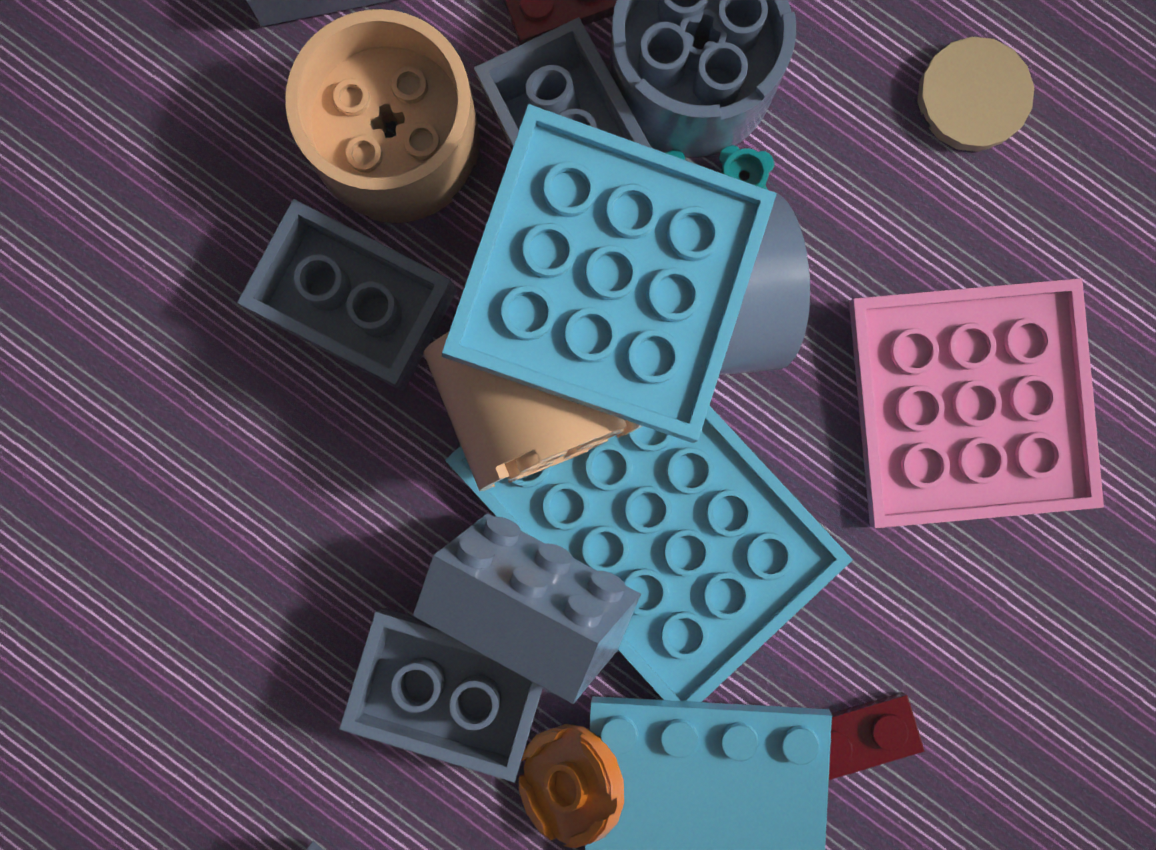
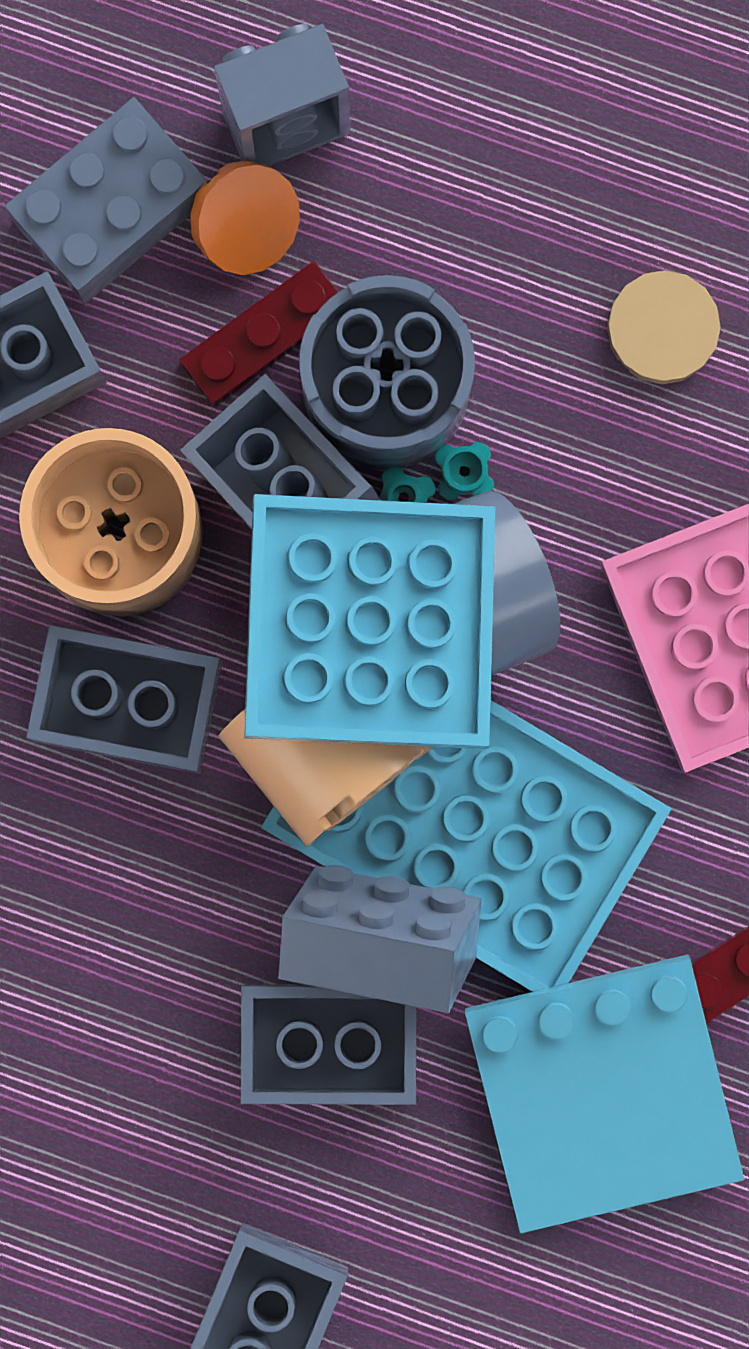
camera: 15 degrees left, 0 degrees up
orange tile [519,724,624,848] -> none

